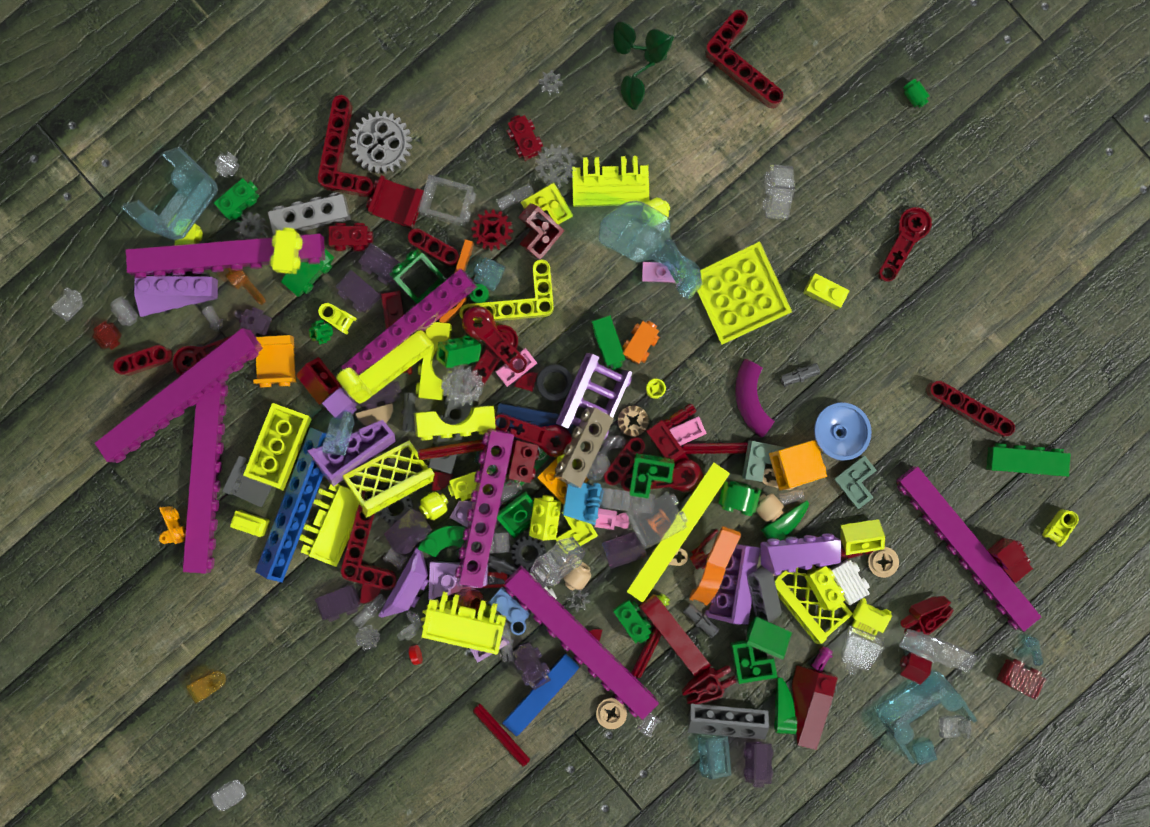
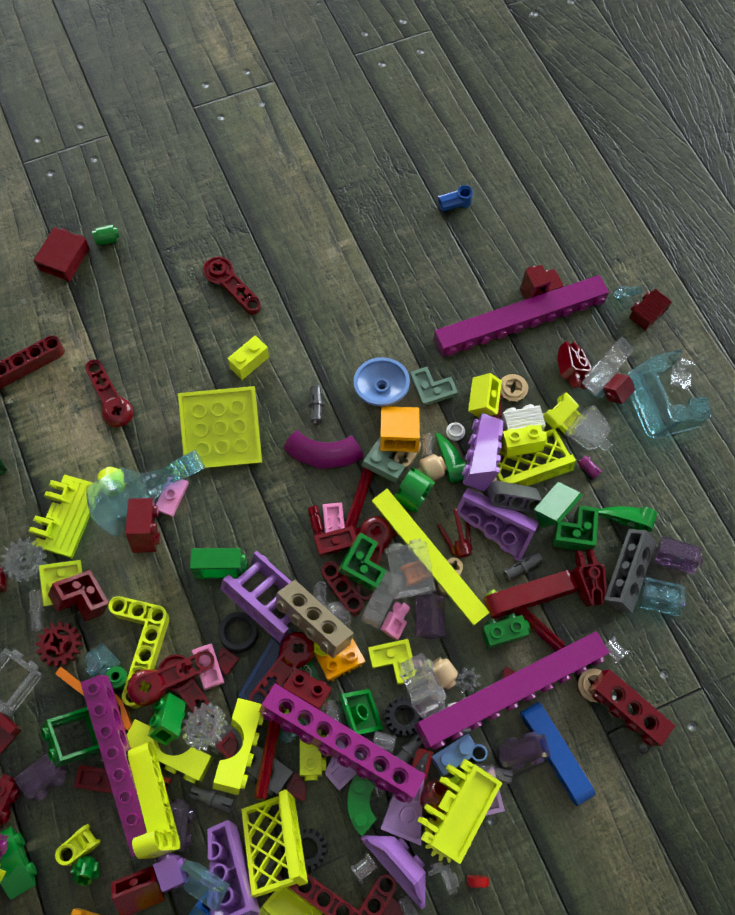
camera: 75 degrees left, 20 degrees down
clear purple brick [335,269,381,313] -> none
tan tile [355,403,394,426] -> none
clear purple brick [384,509,432,555] -> none
dark red beam [408,229,460,267] -> none
neon yellow head [419,492,449,520] -> none
dark red axle [473,704,530,767] -> none
neon yellow brick [529,495,561,540] -> none
dark azure hinge [563,483,602,525] -> none
tan gear [618,406,648,436] -> none
orange brick [622,321,660,365] -> none
neon yellow wheel [646,379,666,399] -> none
orange piece [689,526,741,606] -> none
clear brick [762,164,795,220] -> none
dark red wedge [792,665,838,750] -> none
dark red beam [926,381,1015,437] -> none
green brick [986,444,1071,477] -> none
neon yellow piece [1042,509,1079,547] -> none
none -> dark red brick [33,227,90,282]
none -> dark red beam [85,359,134,427]
none -> dark red brick [125,498,161,553]
none -> dark red tile [215,731,238,759]
none -> blue piece [438,185,473,211]
none -> white plate [446,422,465,441]
none -> dark red brick [588,669,676,747]

